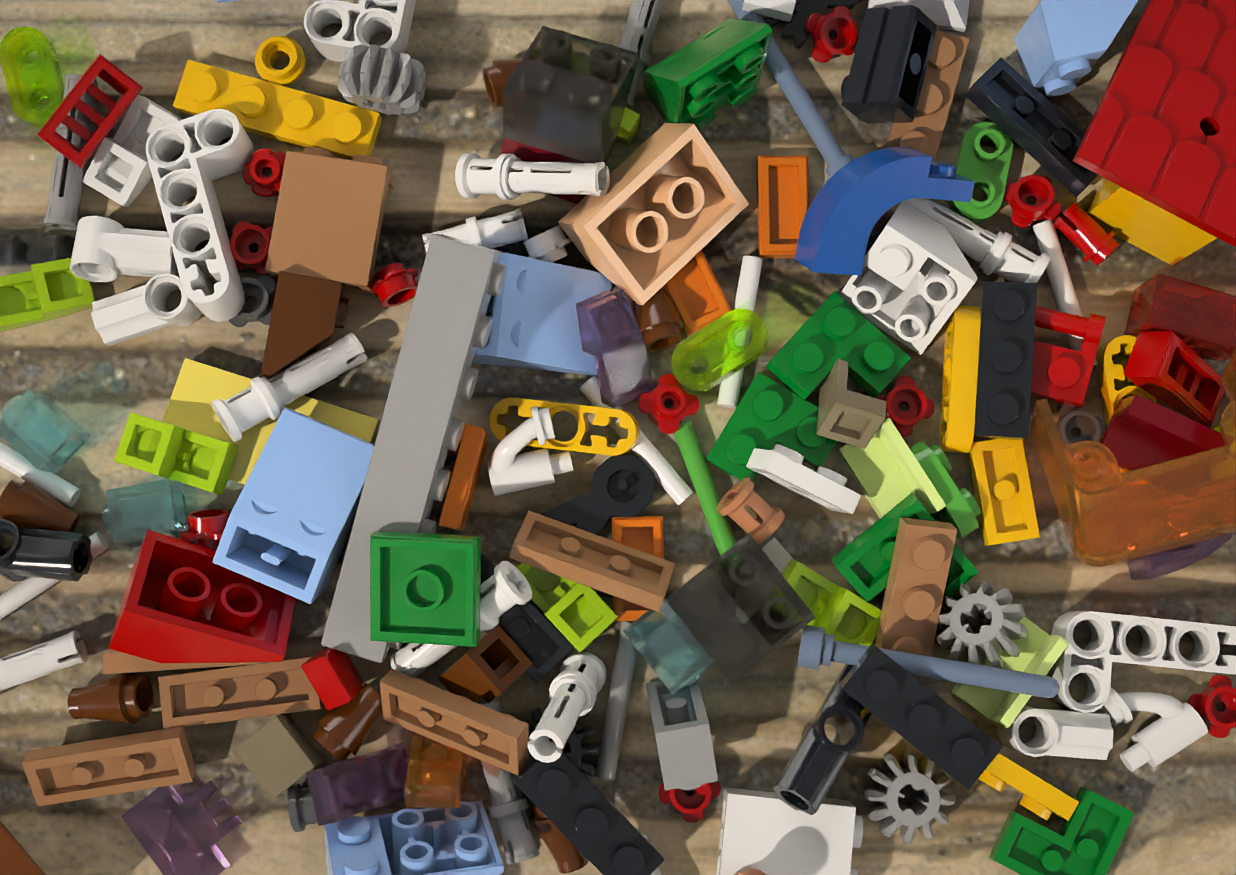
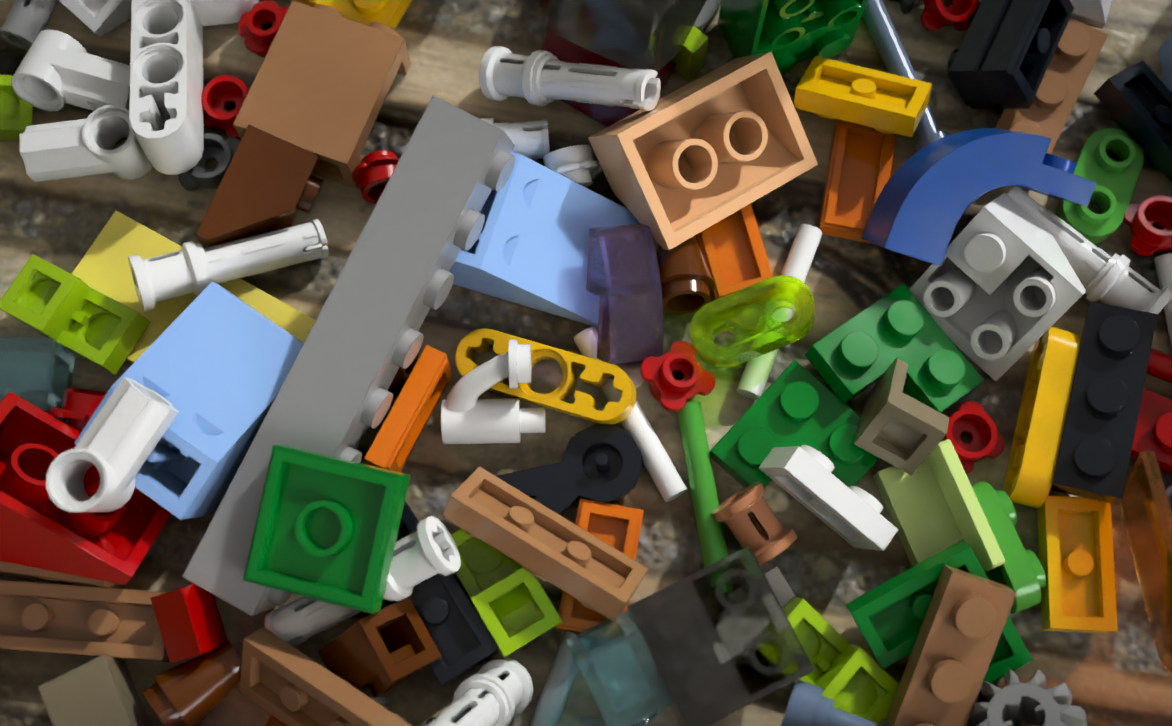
camera: 10 degrees right, 10 degrees down
none -> white piece [46,377,179,512]
none -> yellow plate [794,56,932,138]

